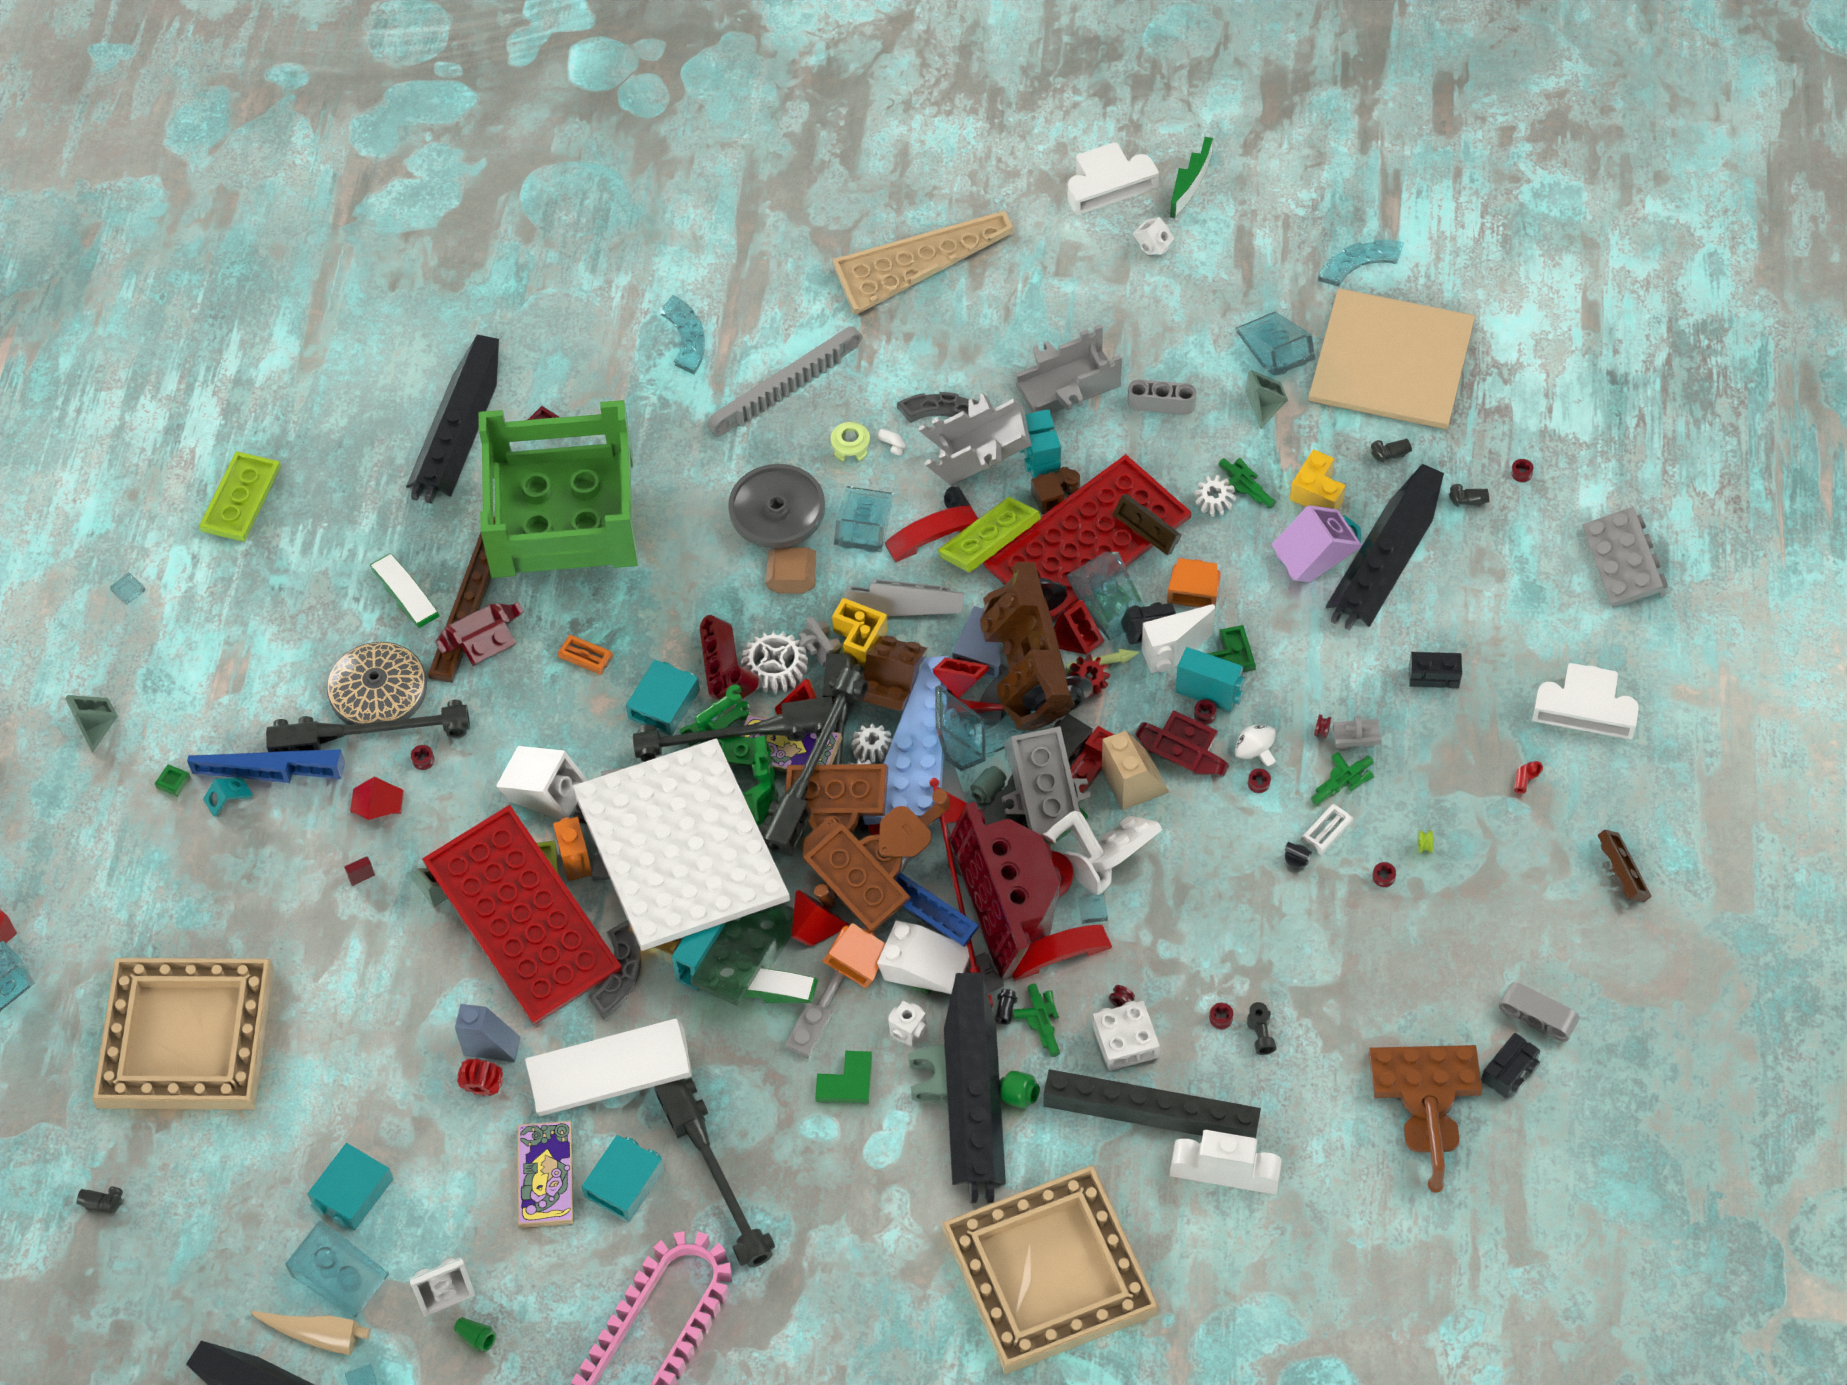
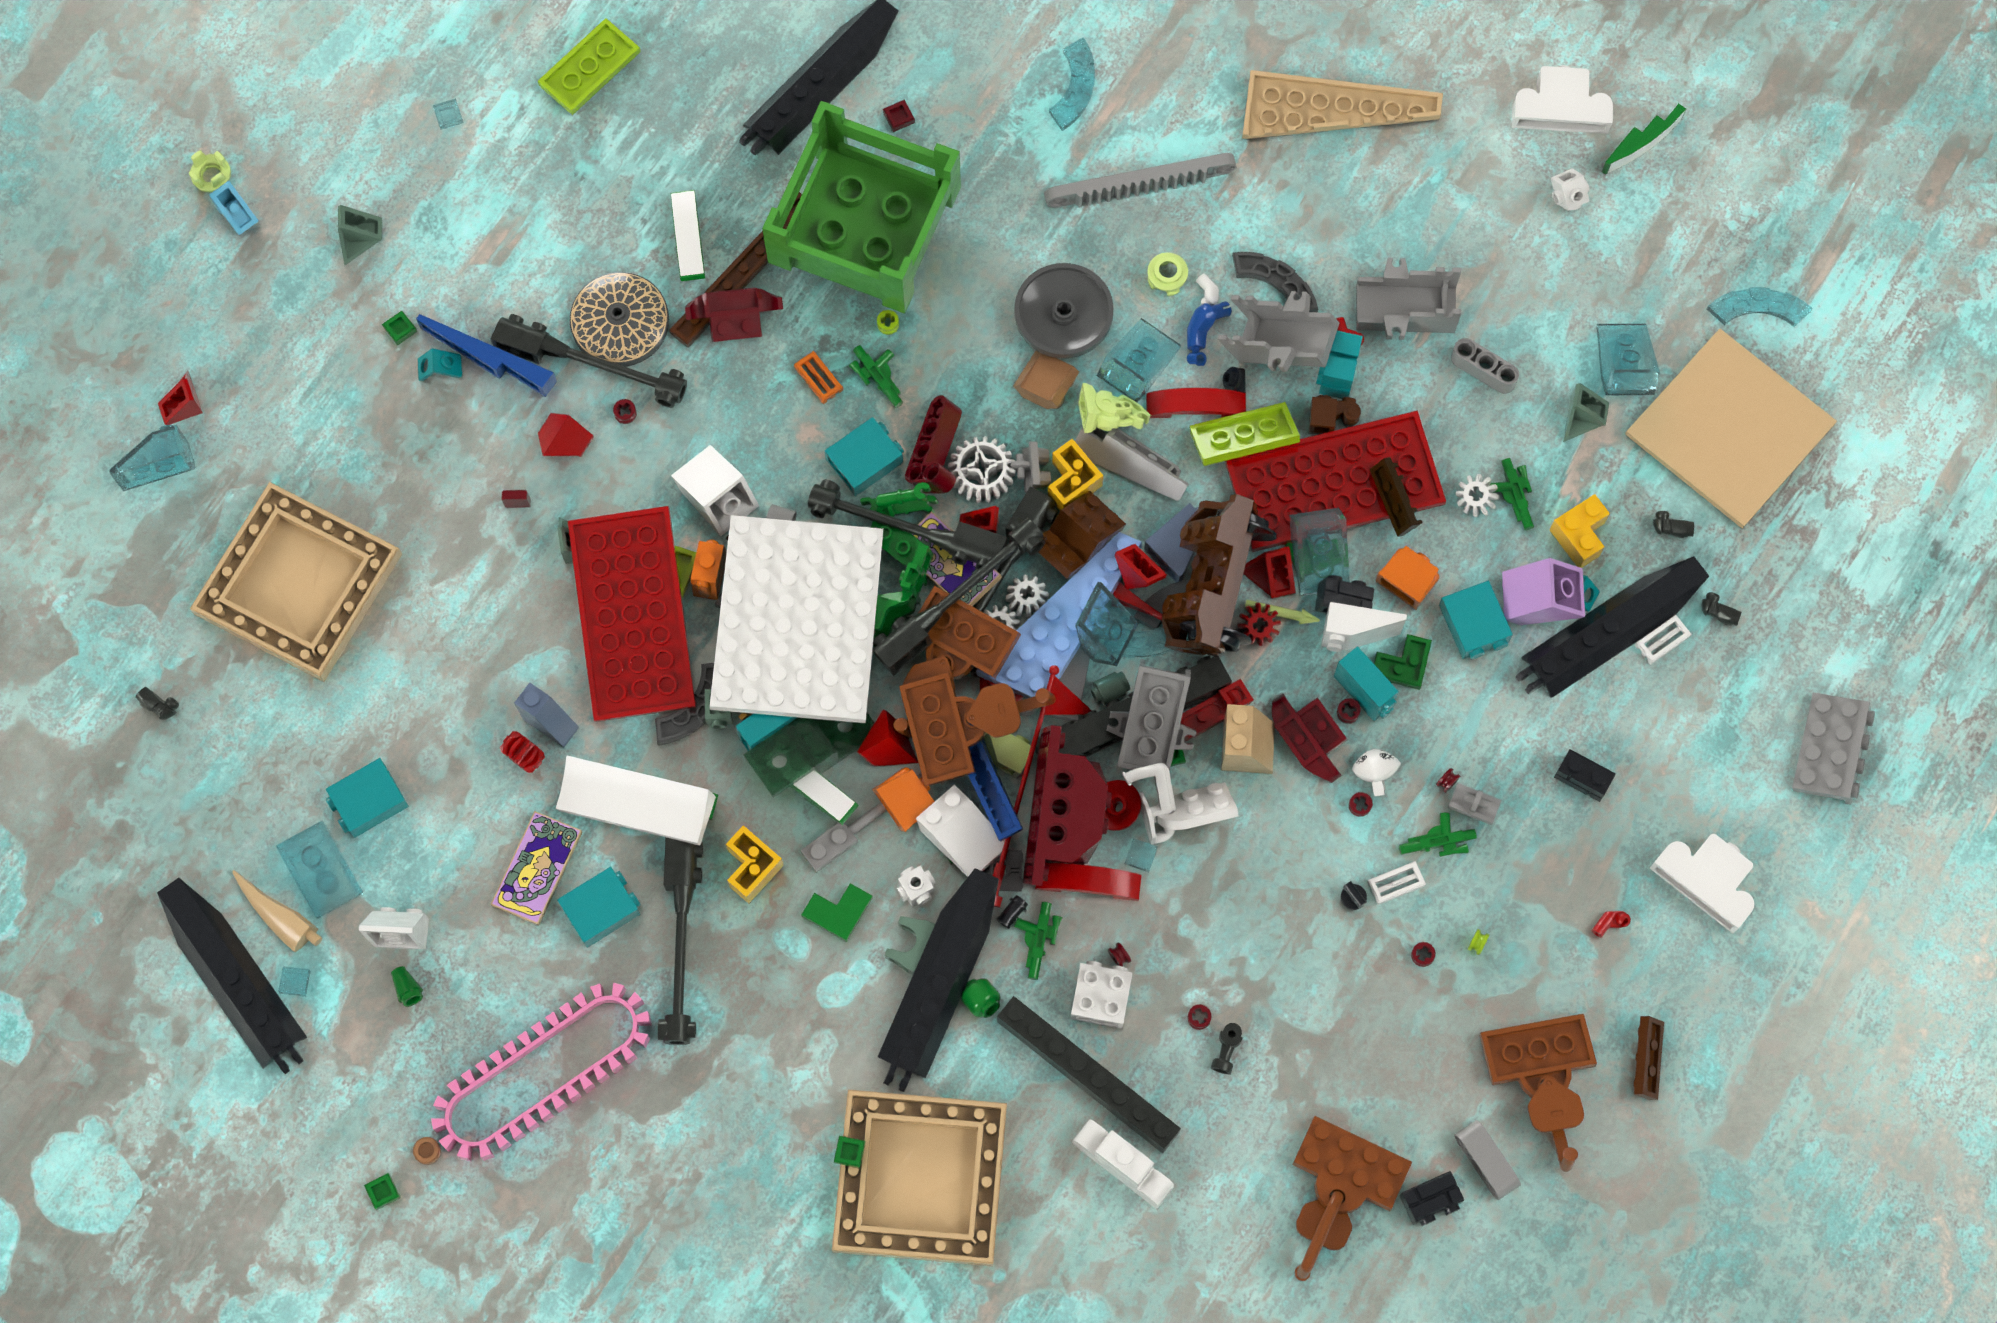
camera: 25 degrees right, 15 degrees up
dark red bush [1511,459,1534,482] -> none
none -> sand green bracket [705,689,733,729]
none -> yellow brick [726,825,784,904]
none -> green tile [834,1136,866,1168]
none -> green piece [849,345,903,408]
none -> lime bush [877,310,899,335]
none -> yellowish green slope [984,733,1031,778]
none -> yellowish green piece [1078,383,1150,433]
none -> blue arm [1187,301,1232,366]
none -> teal brick [1439,580,1513,660]
none -> dark orange plate [1479,1014,1597,1172]
none -> white tile [1635,615,1692,665]

